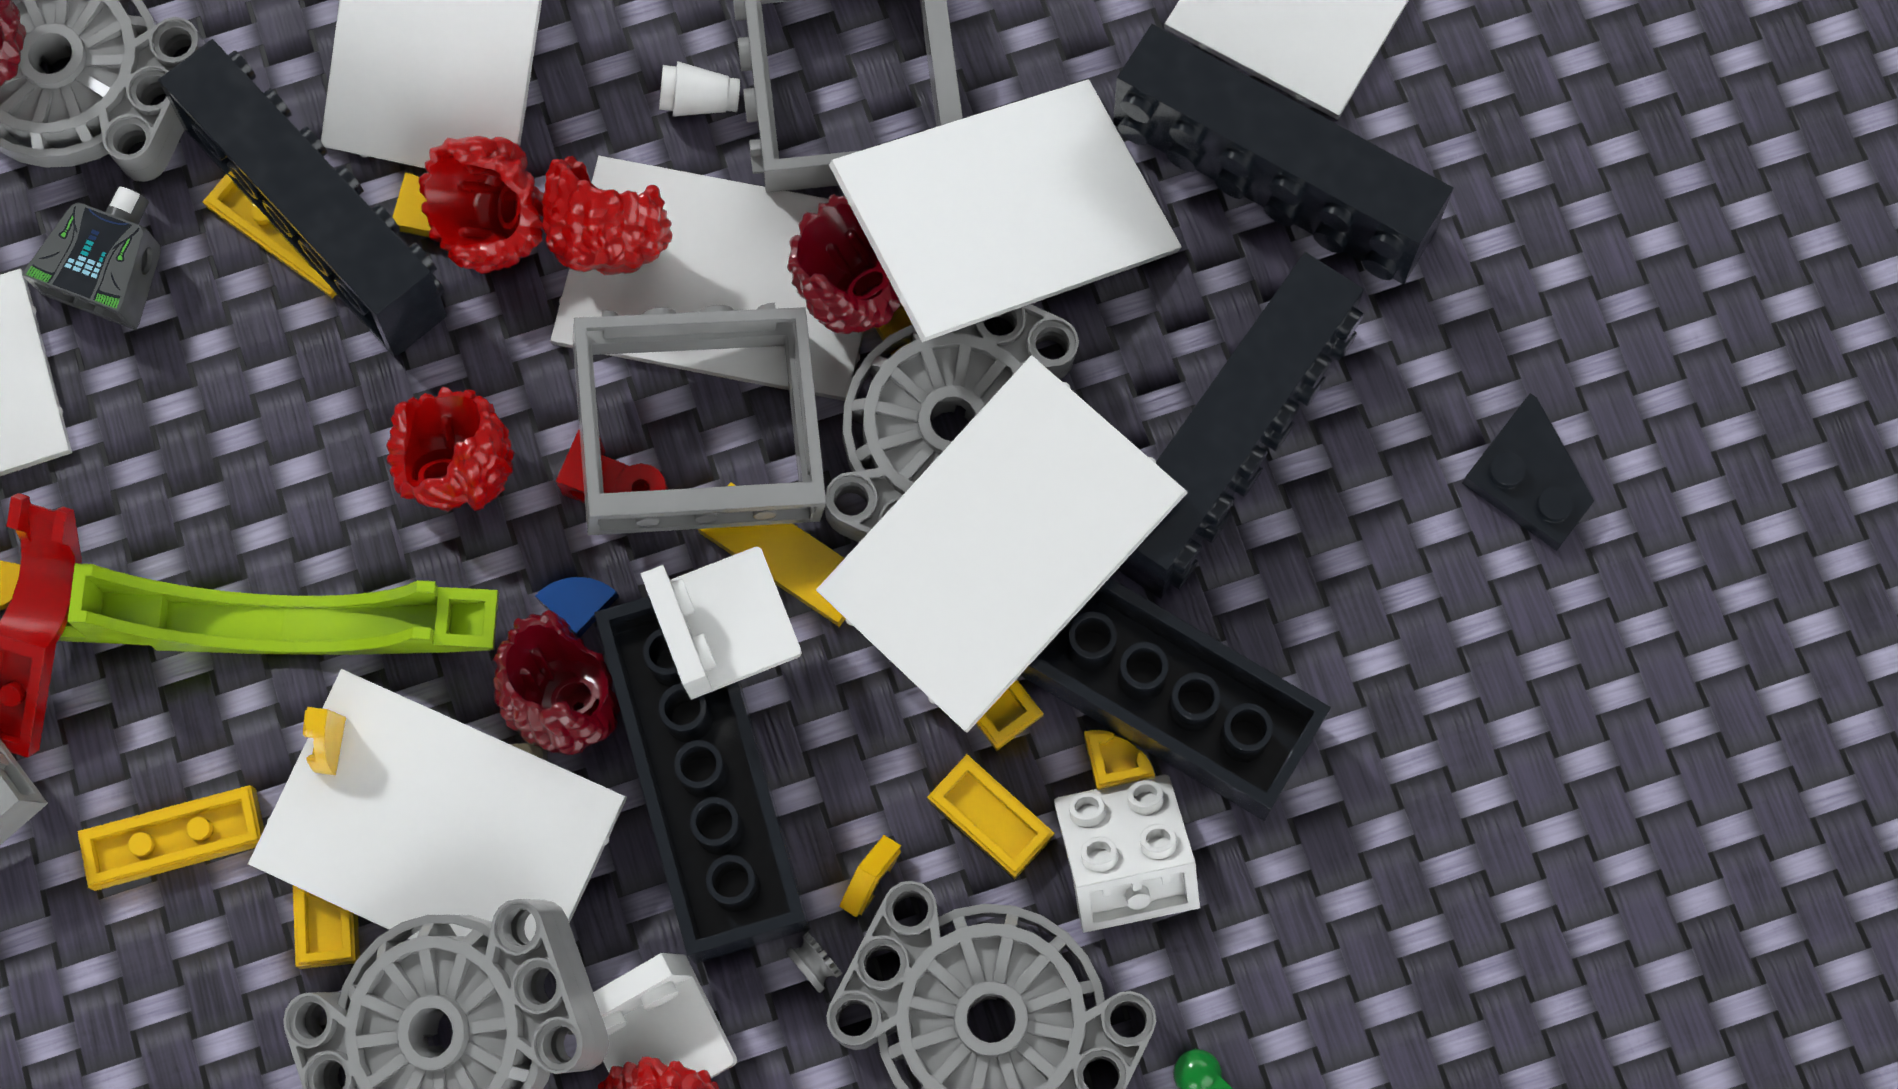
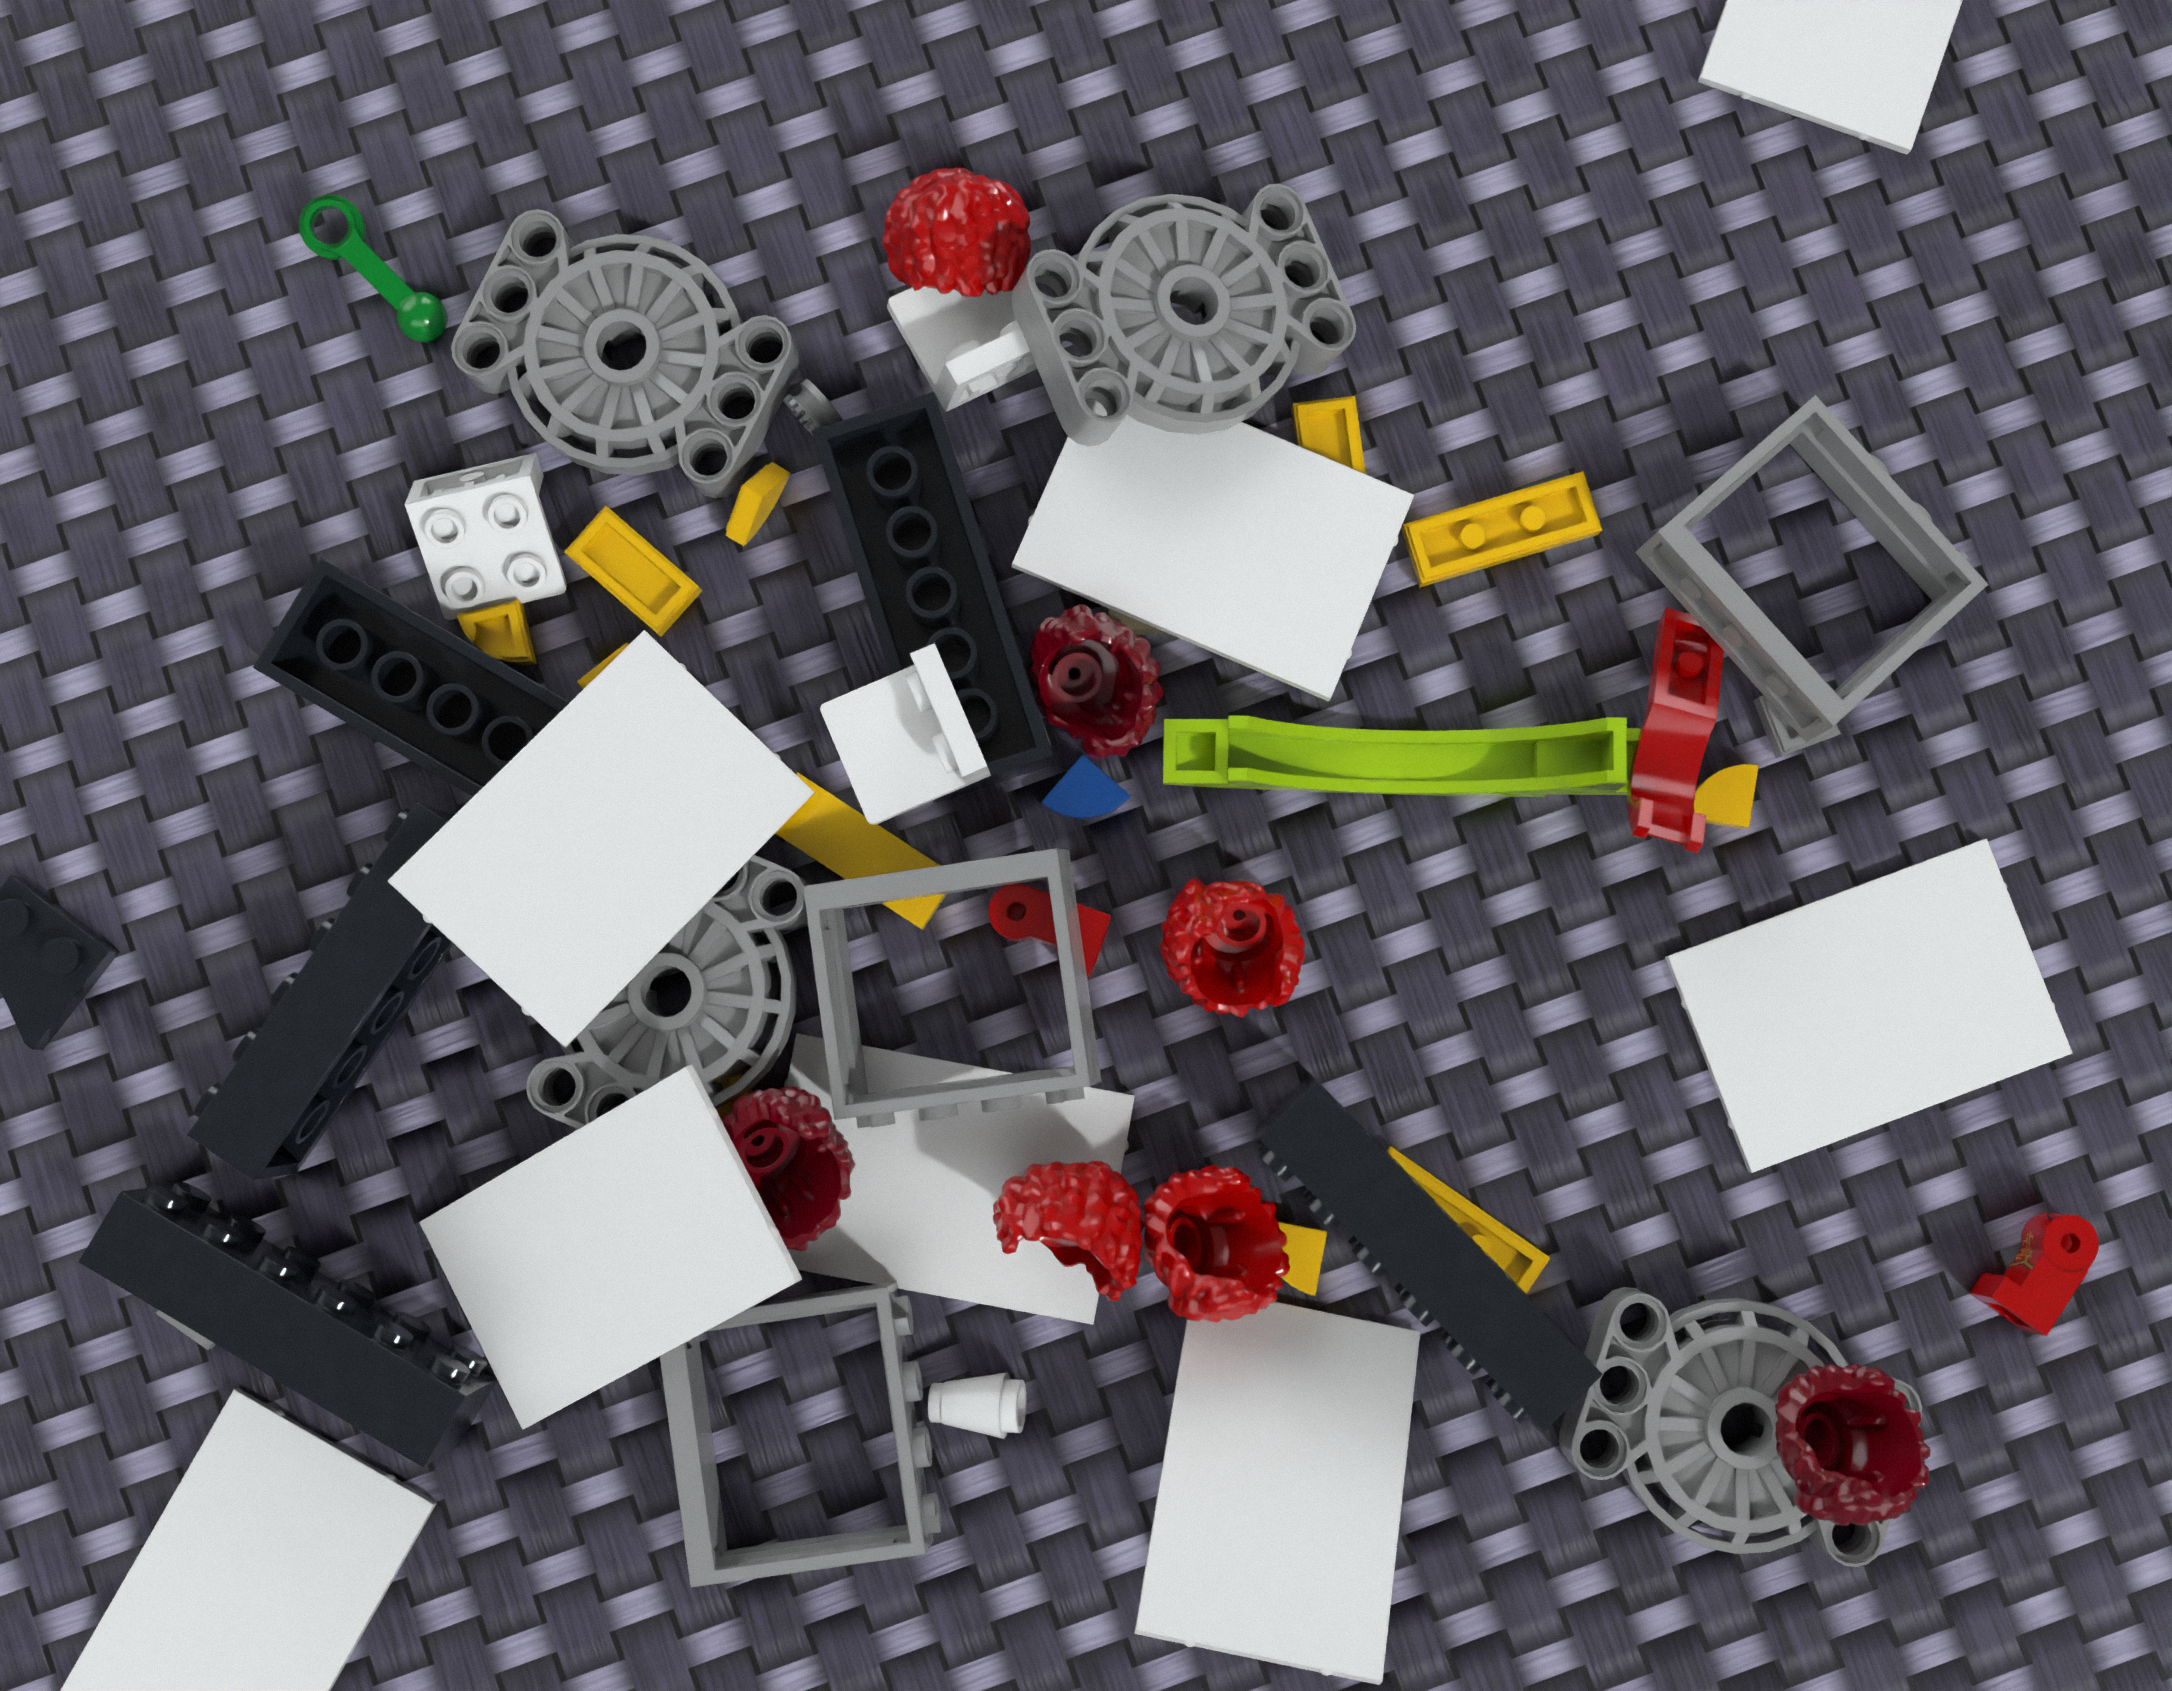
camera: 175 degrees right, 10 degrees up
torso [22,187,161,330] -> none
yellow tile [303,707,346,775] -> none

